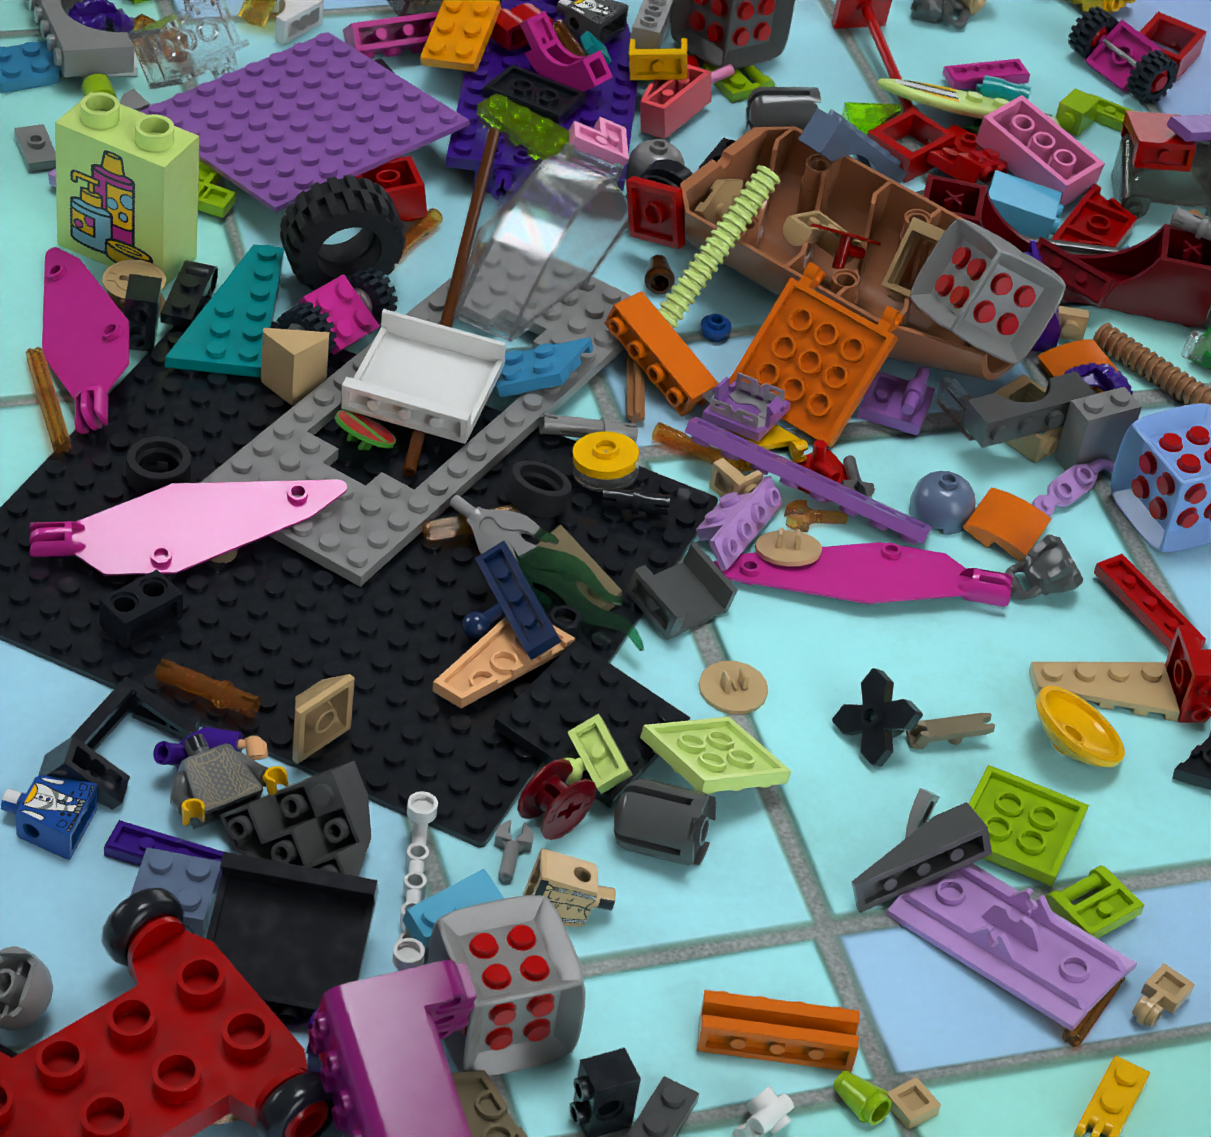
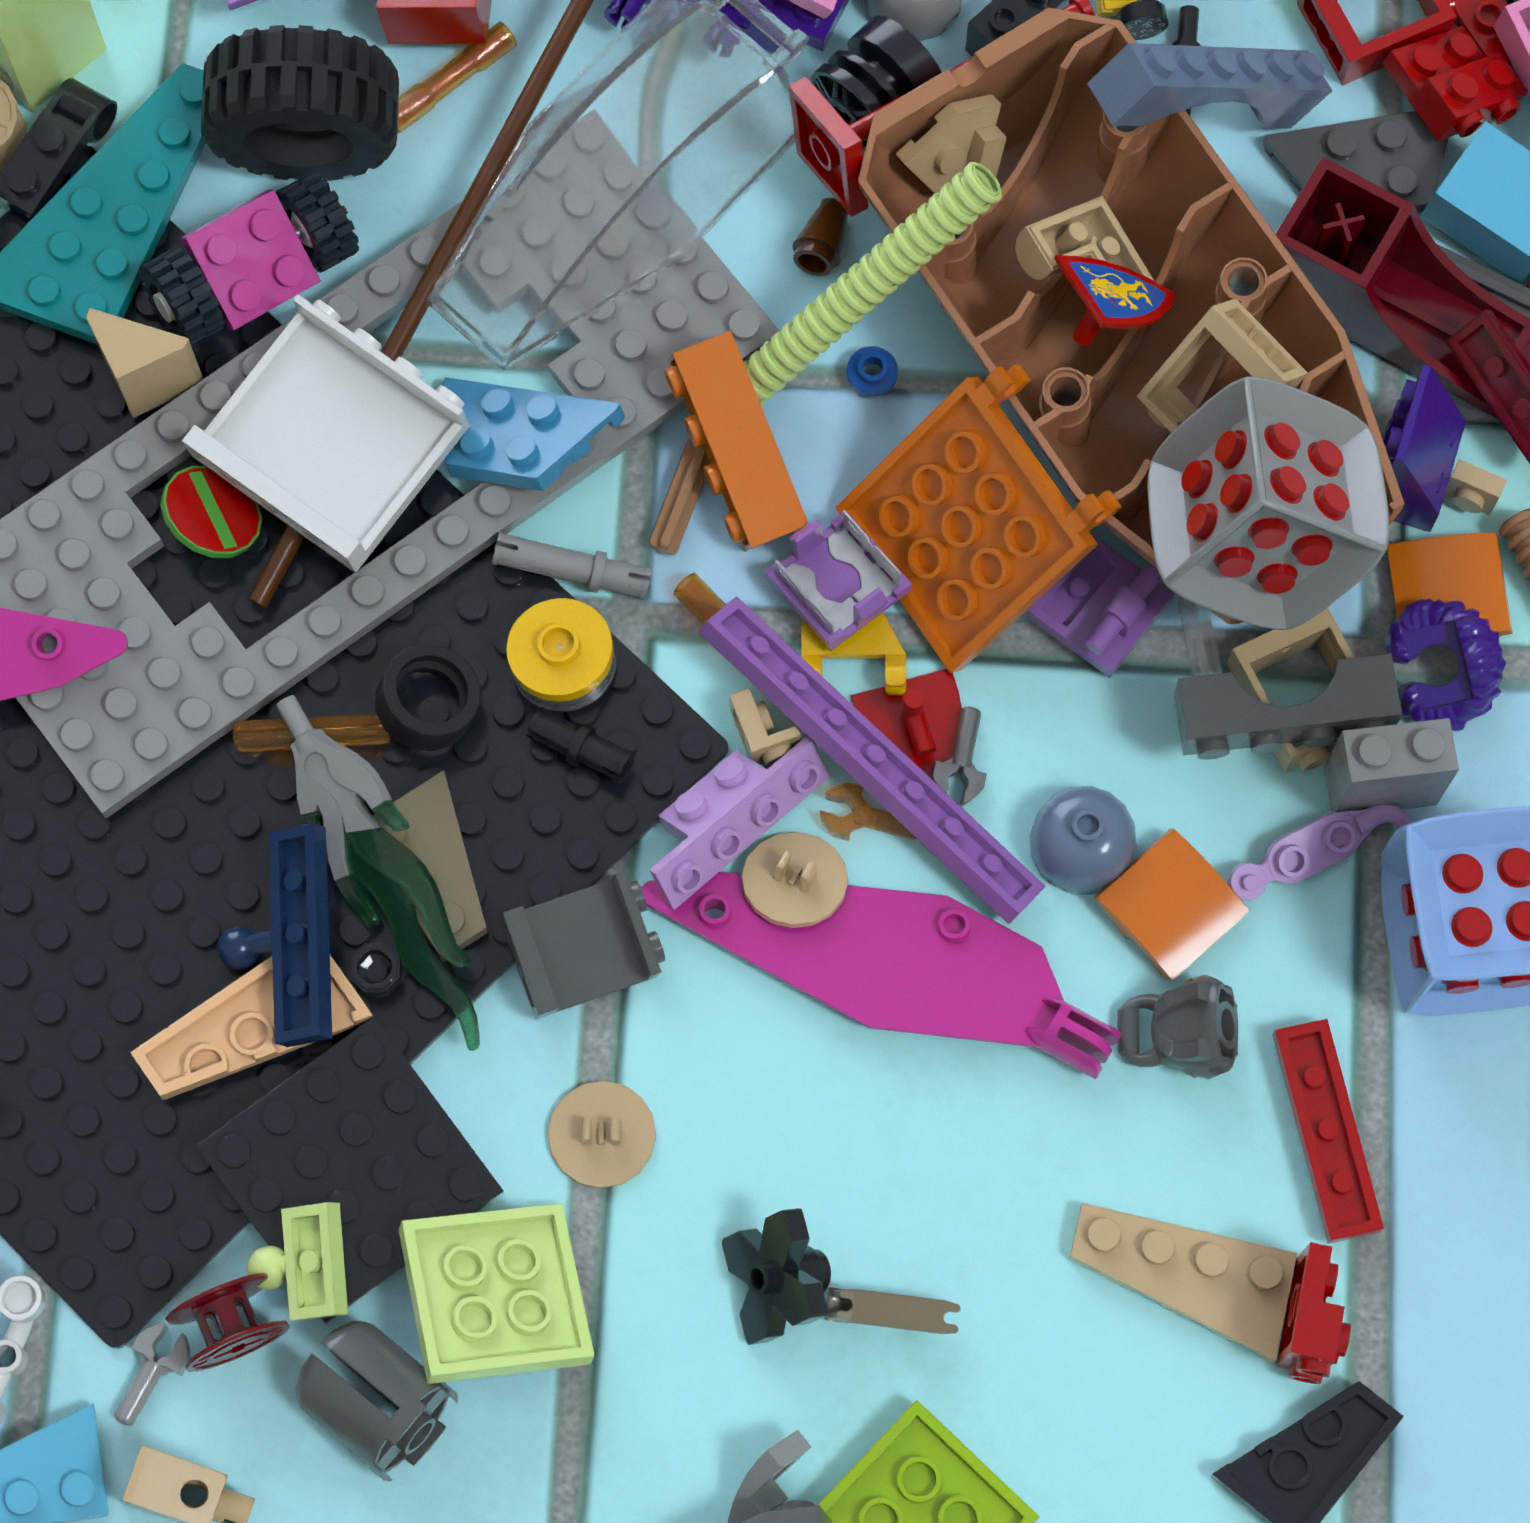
camera: 25 degrees right, 30 degrees up
yellow dish [1036,686,1125,767] -> none

